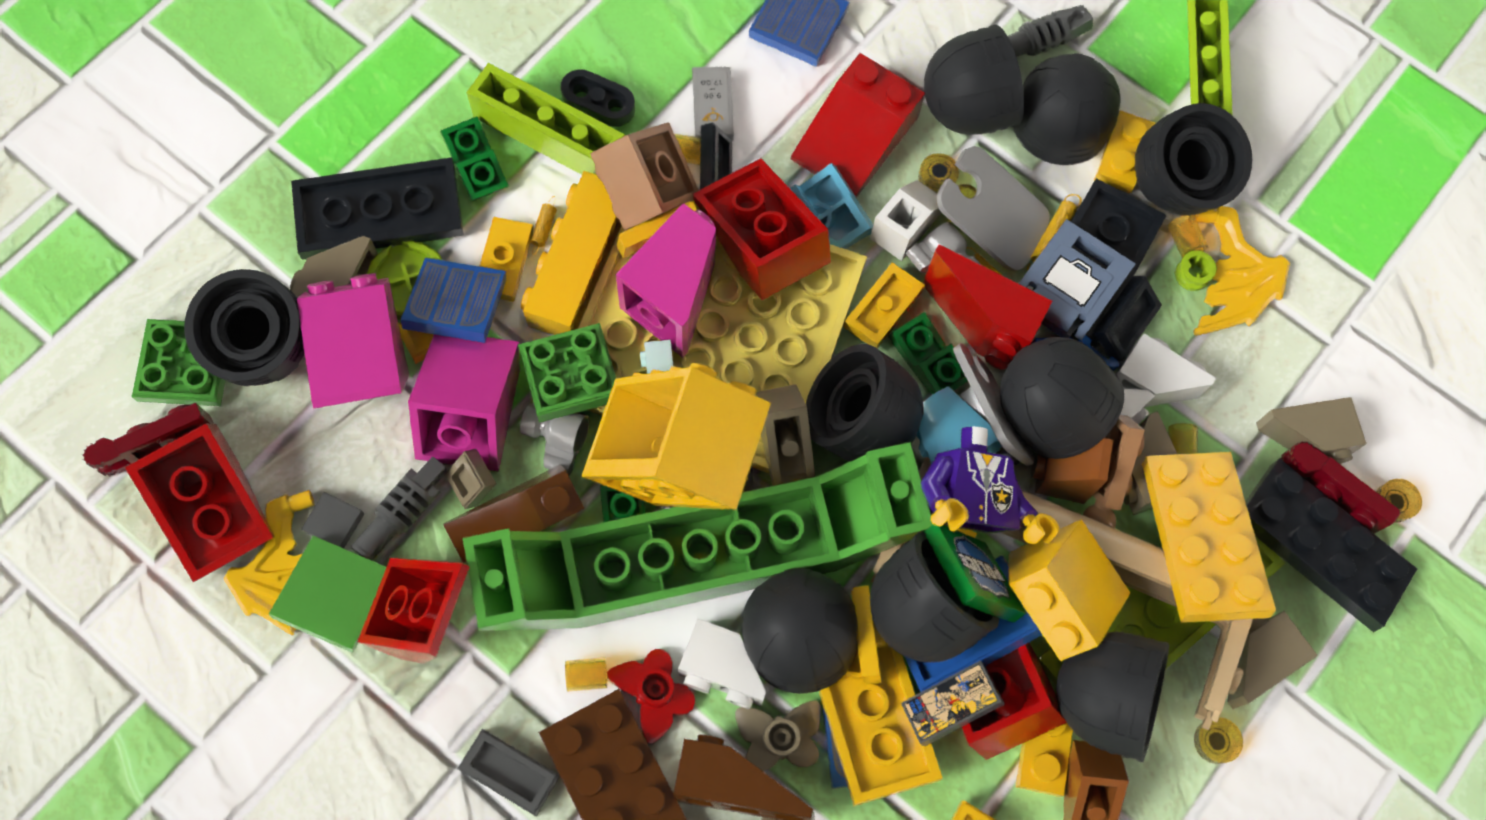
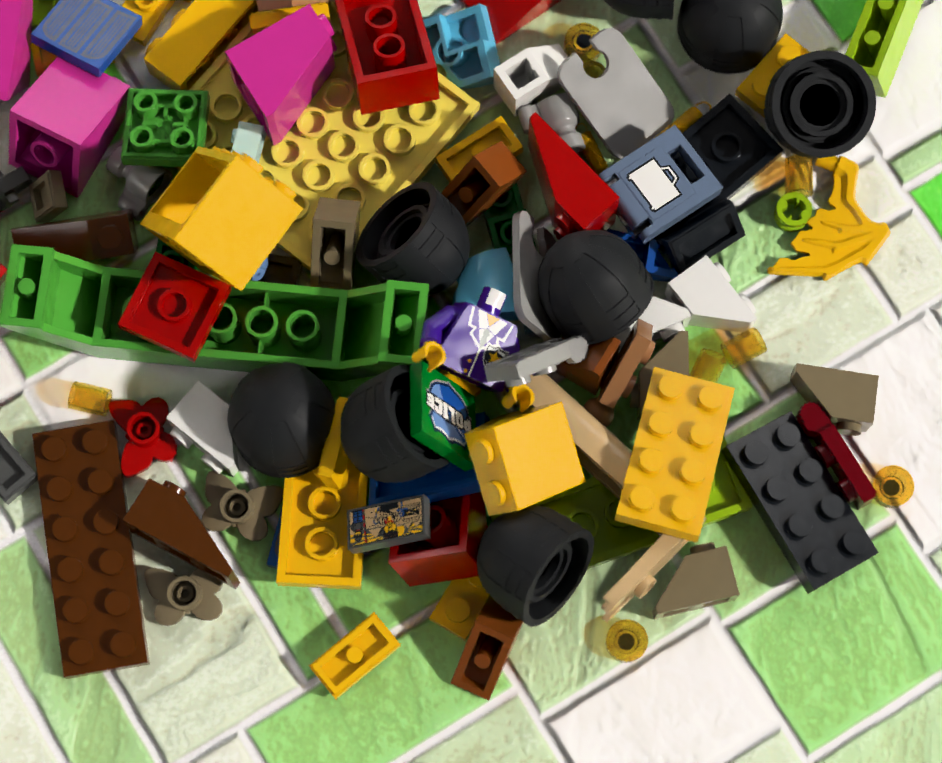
camera: 25 degrees right, 5 degrees up
none -> red plate [118,251,231,363]
none -> dark orange slope [441,141,527,227]
none -> light grey hinge [484,336,589,387]
none -> clear yellow hinge [721,327,767,369]

